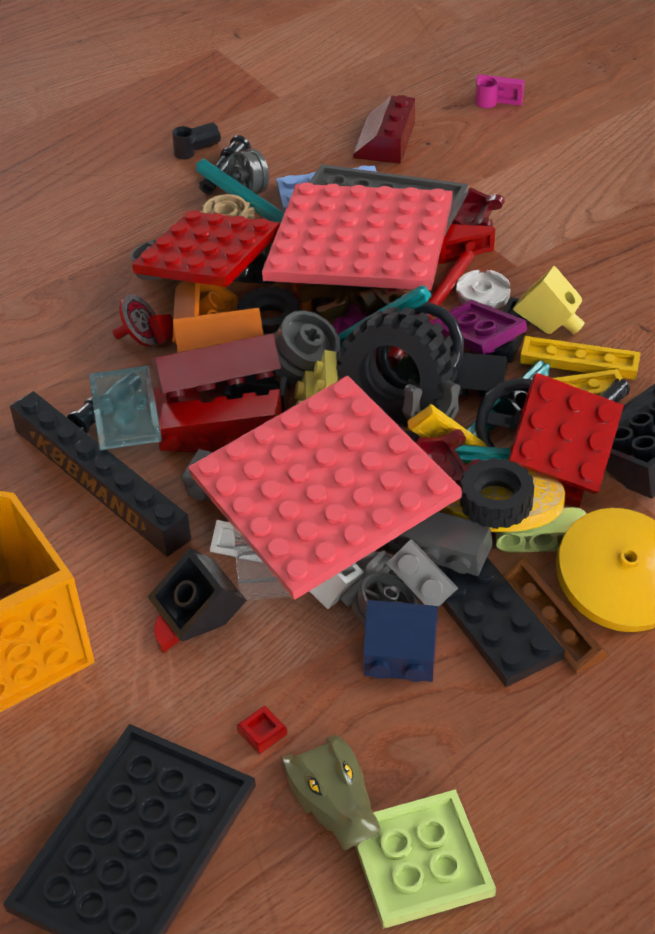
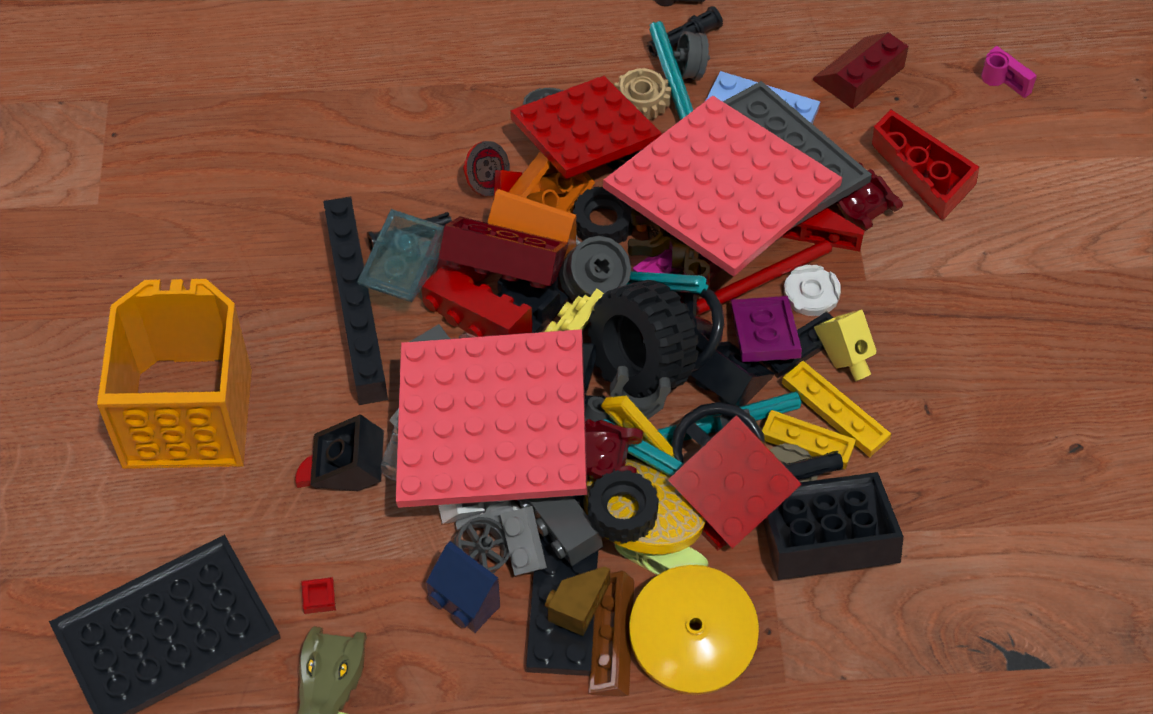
camera: 30 degrees right, 10 degrees up
none -> pearl gold slope [545,566,610,636]
none -> red wedge [872,109,980,221]

